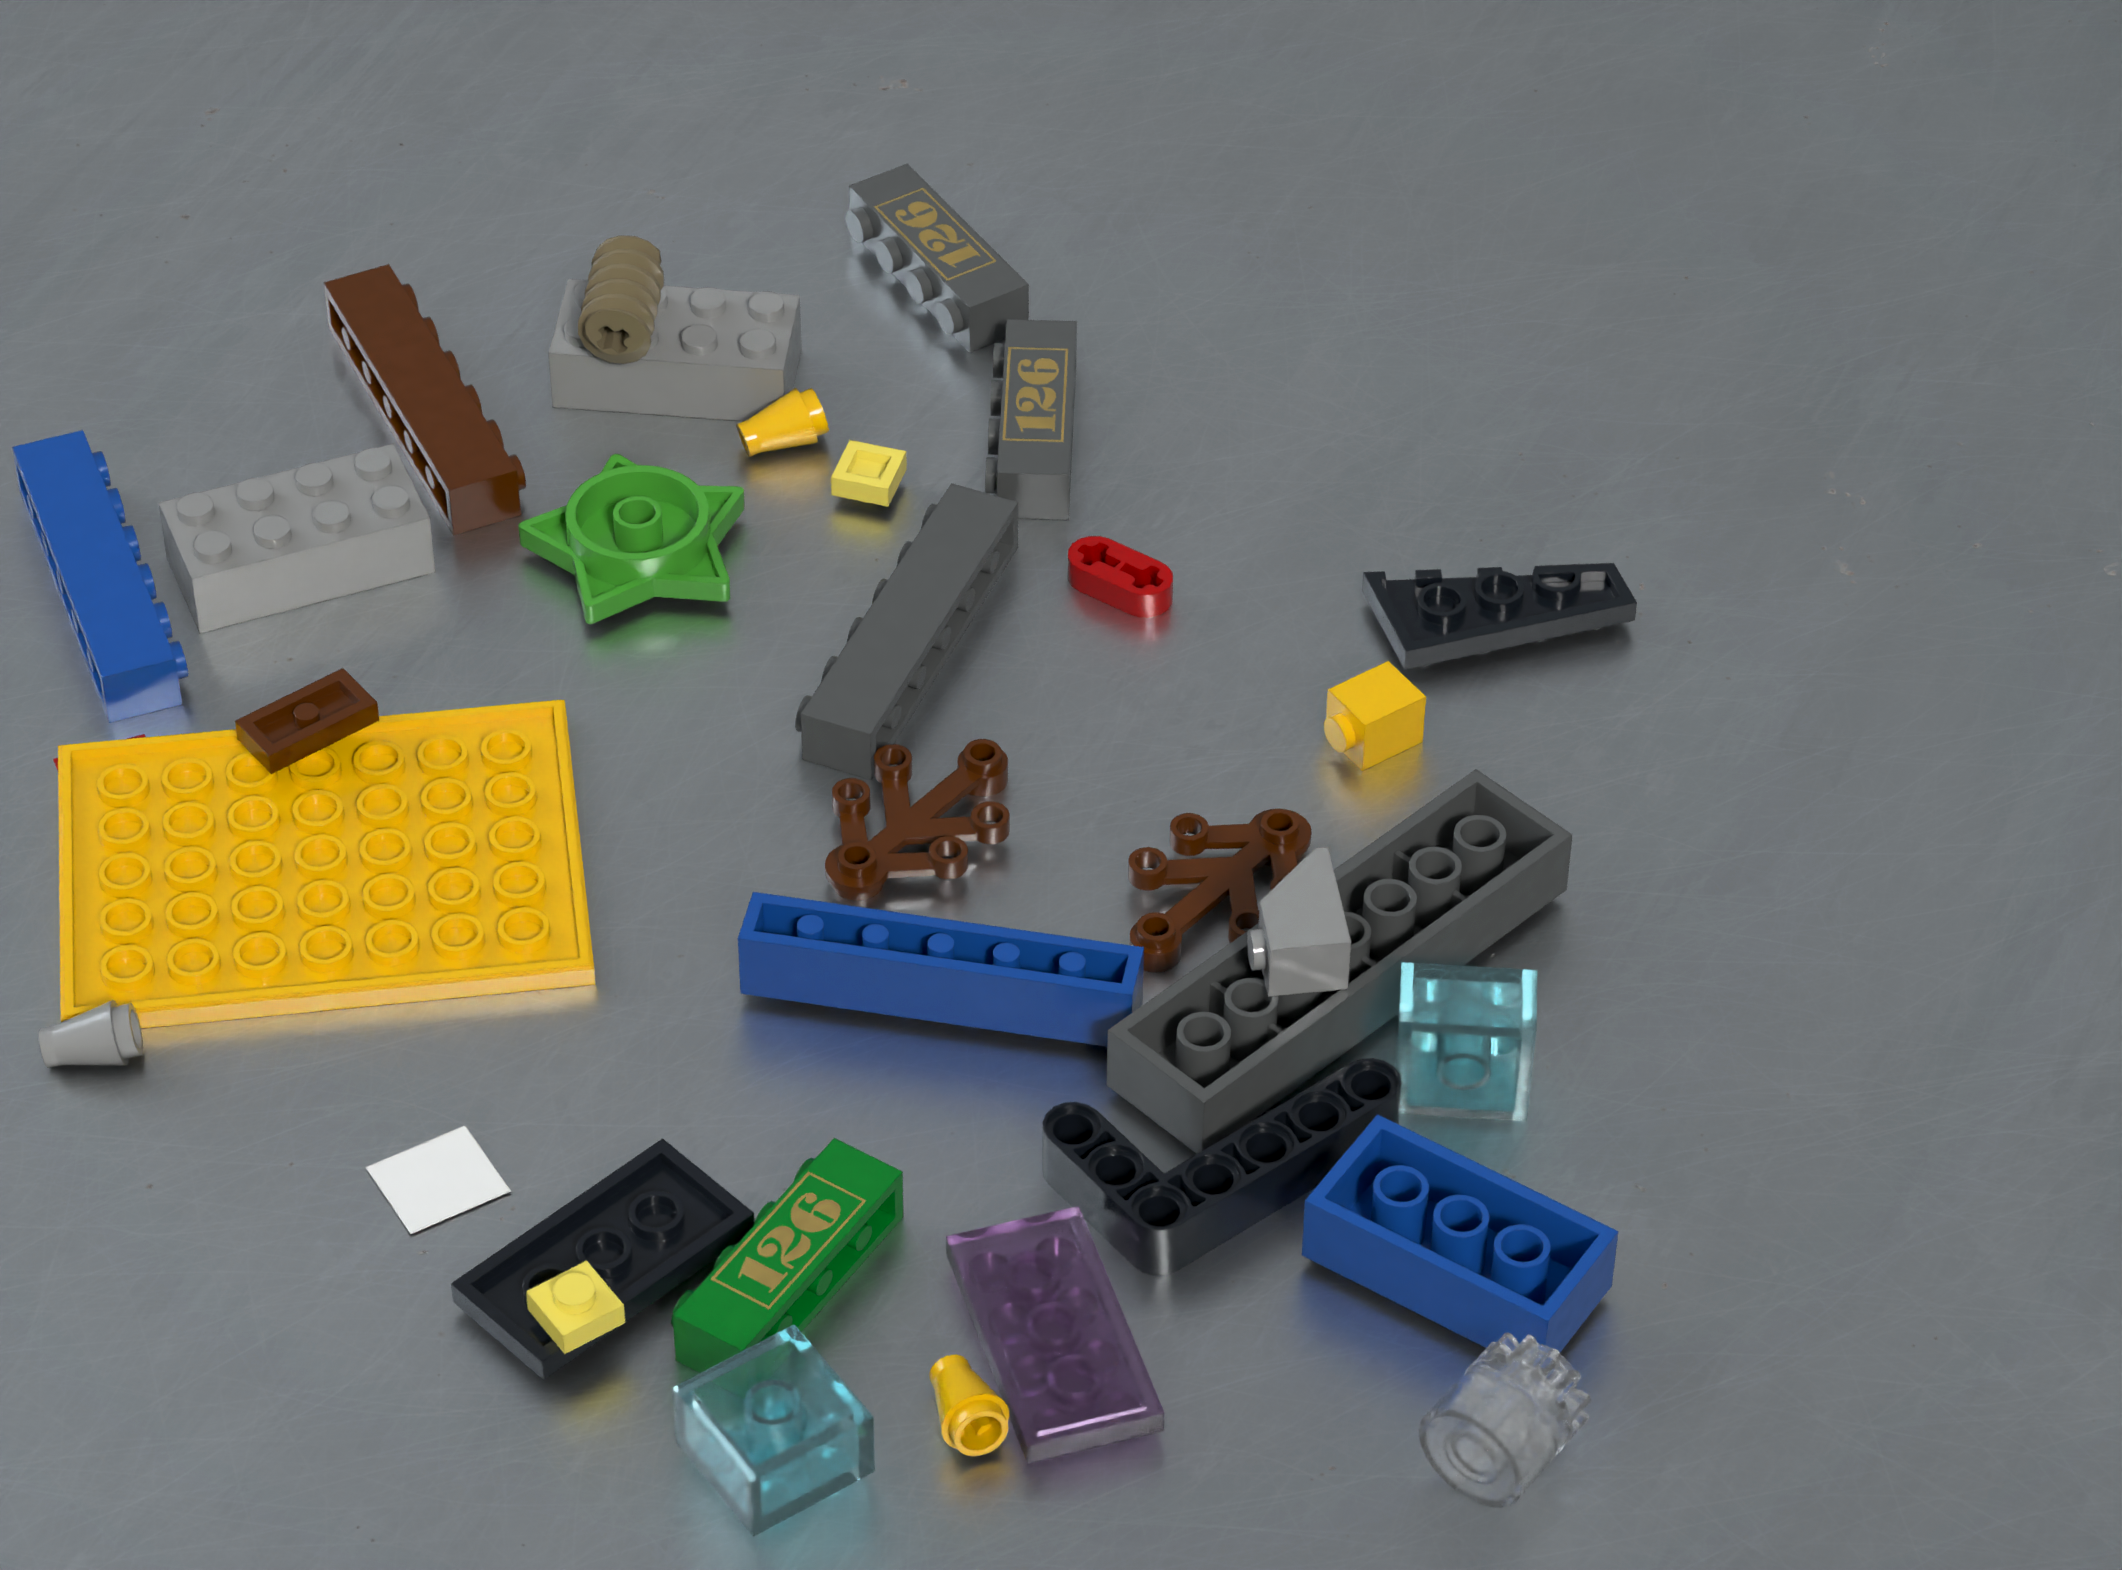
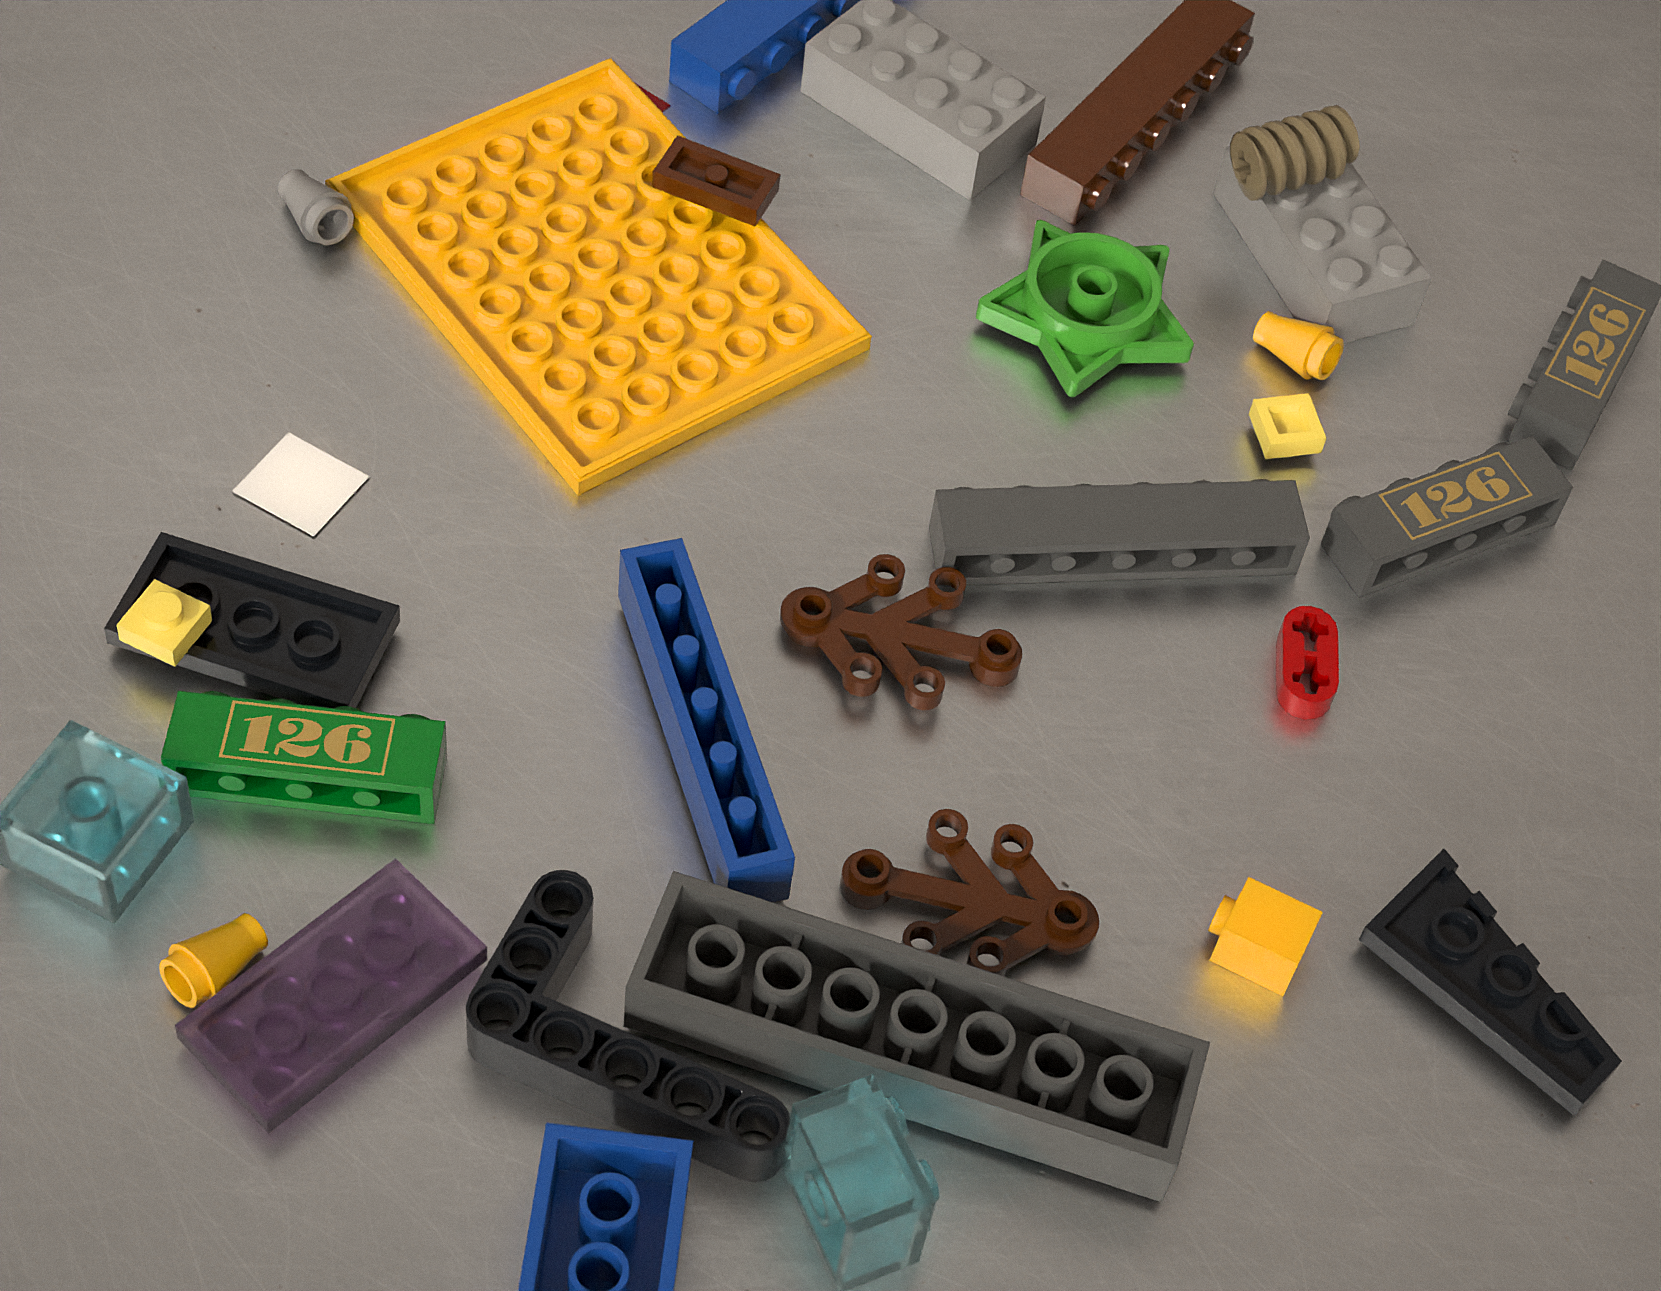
camera: 55 degrees right, 10 degrees up
light grey slope [1247,847,1351,997] -> none

